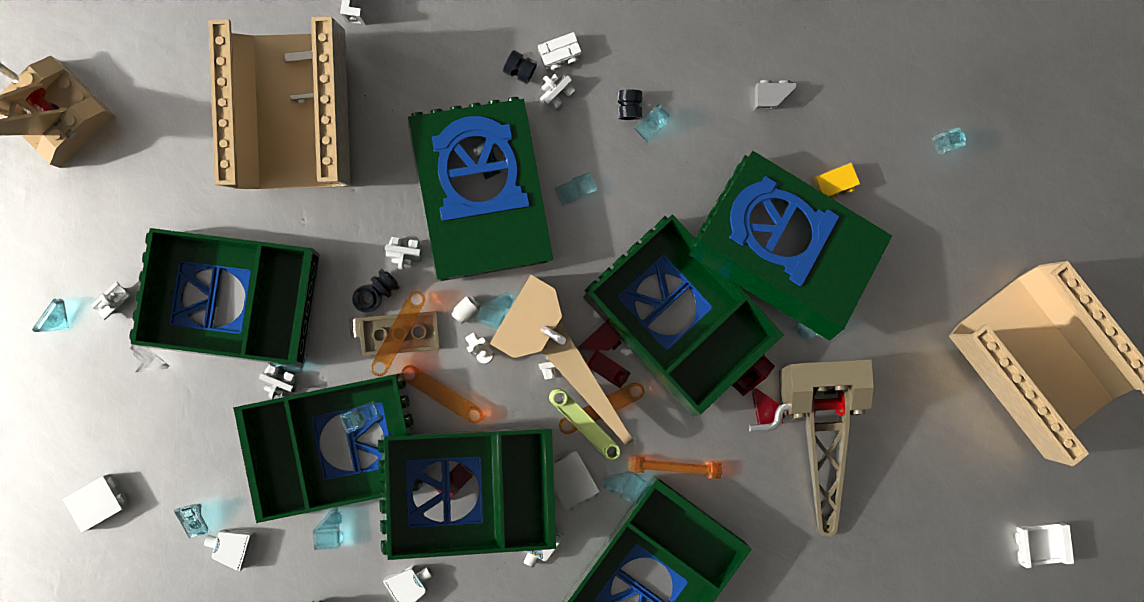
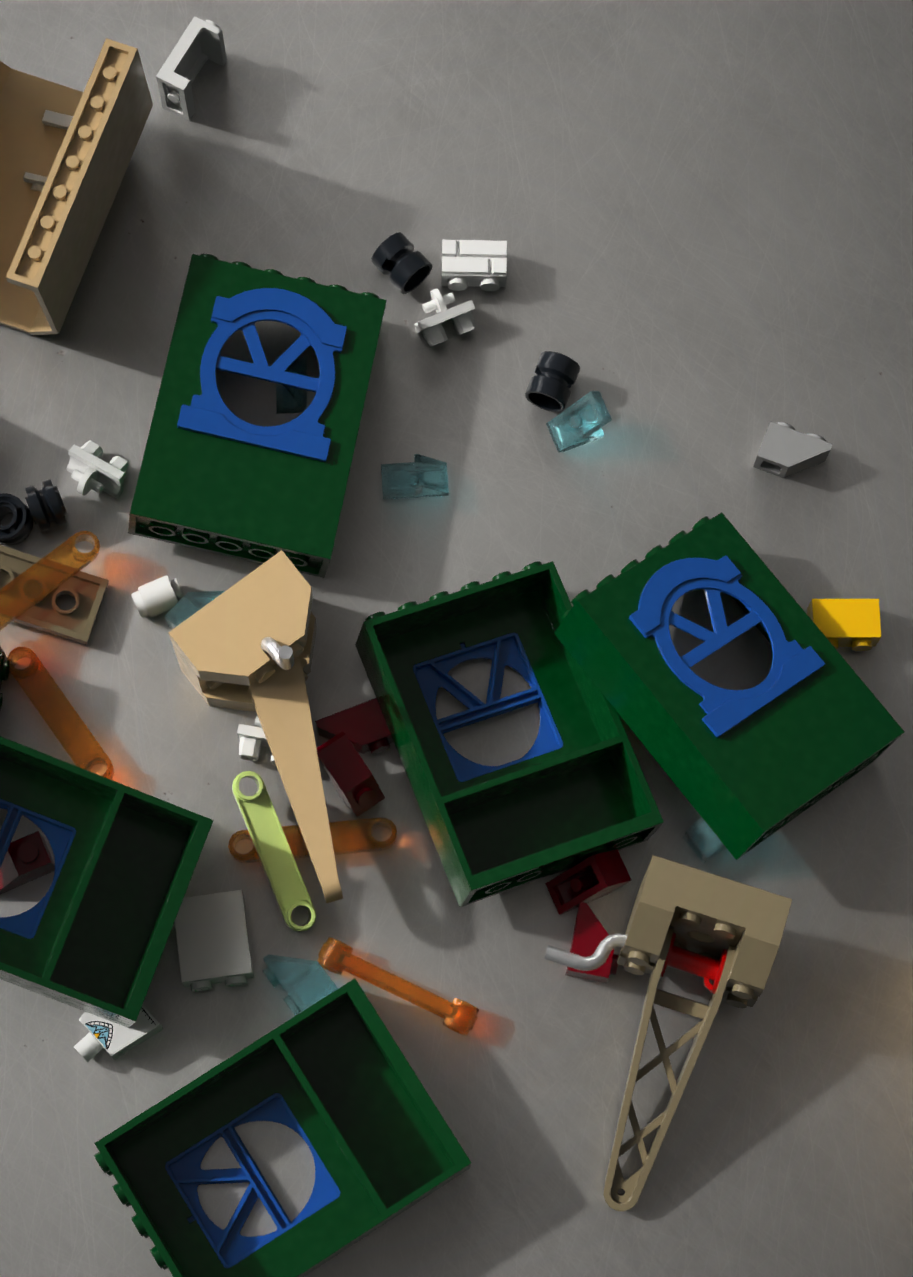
camera: 20 degrees right, 15 degrees down
white hips [465,332,494,364] -> none

